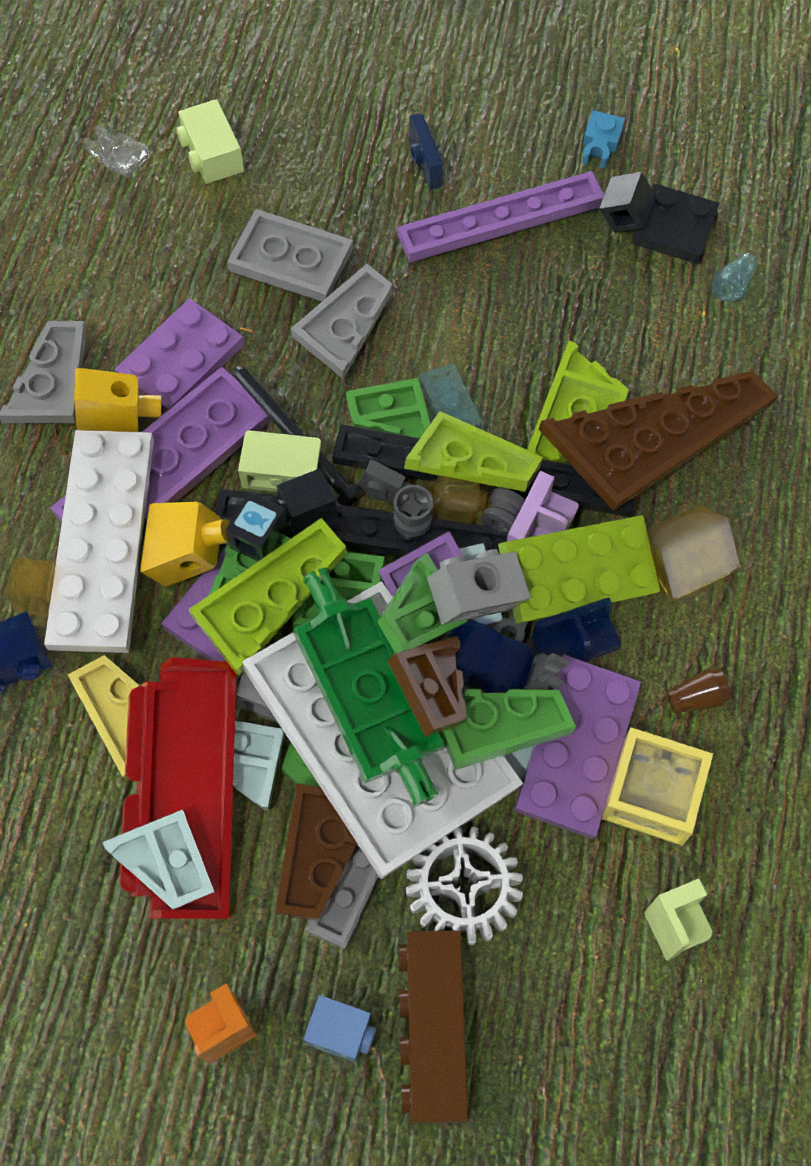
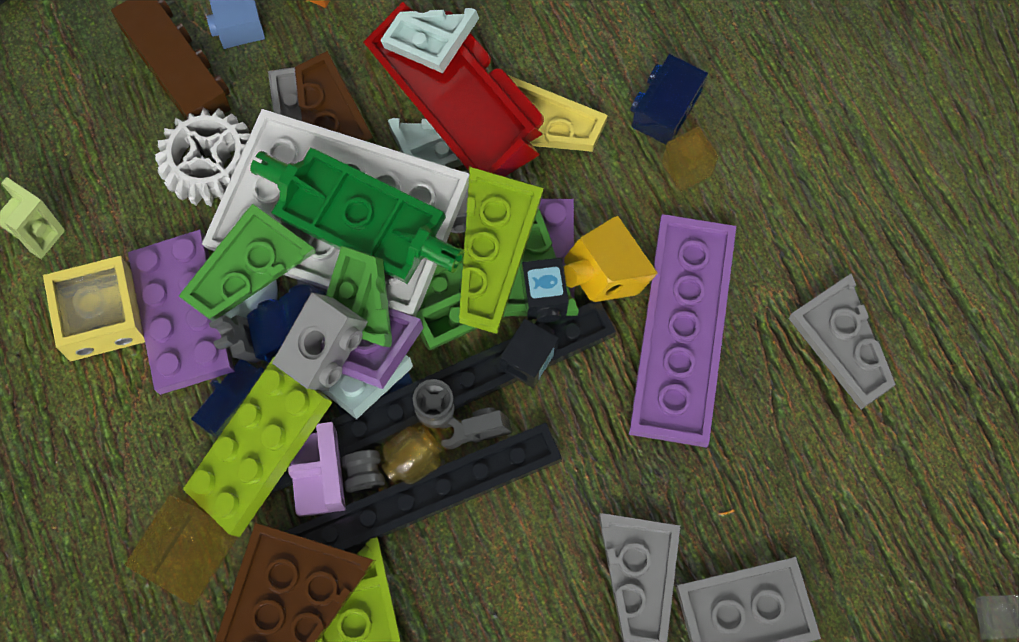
camera: 145 degrees right, 5 degrees up
white plate [44,430,154,653] -> none
yellow torso [74,368,161,432] -> none
medium lavender plate [115,298,245,413] -> none
black bar [233,366,363,506] -> none
yellowish green panel [238,431,321,492] -> none
bright green wing [346,378,430,438] -> none
reddish brown wing [388,636,467,737] -> none
lime wing [404,411,543,492] -> none
clear light blue plate [419,363,482,429] -> none
reddish brown cone [667,668,731,714] -> none

